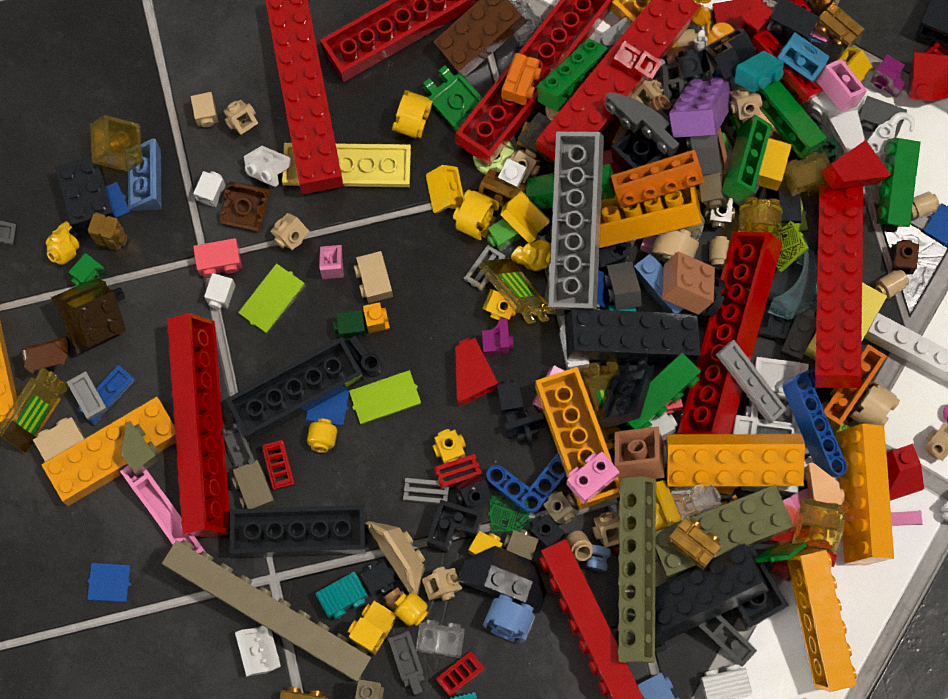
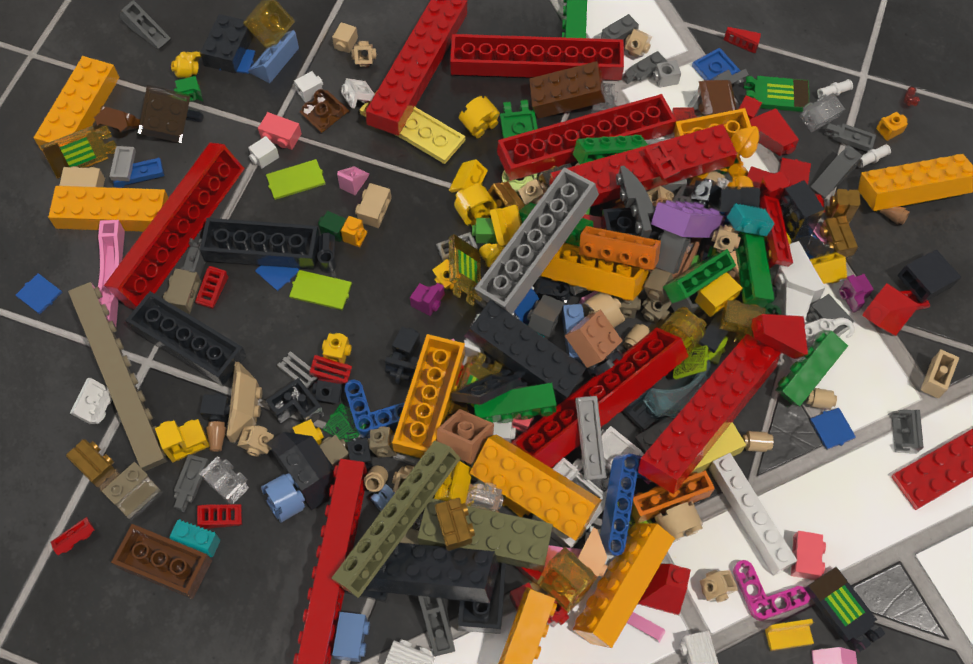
camera: 30 degrees right, 10 degrees down
pearl gold brick [88,213,127,251] -> none
olive slope [121,421,159,476] -> none
tan brick [270,213,310,250] -> none
yellow head [307,418,337,453] -> none
teal brick [315,572,368,620] -> none
yellow head [395,592,428,626] -> none
red slope [455,338,498,407] -> none
white plate [498,158,528,187] -> none
orange brick [501,53,542,105] -> none
bright pink brick [566,452,620,504] -> none
green piece [755,542,806,563] -> none
dark azure brick [777,32,830,82] -> none
bright pink brick [817,59,867,113] -> none
reddish brown brick [891,240,919,275] -> none

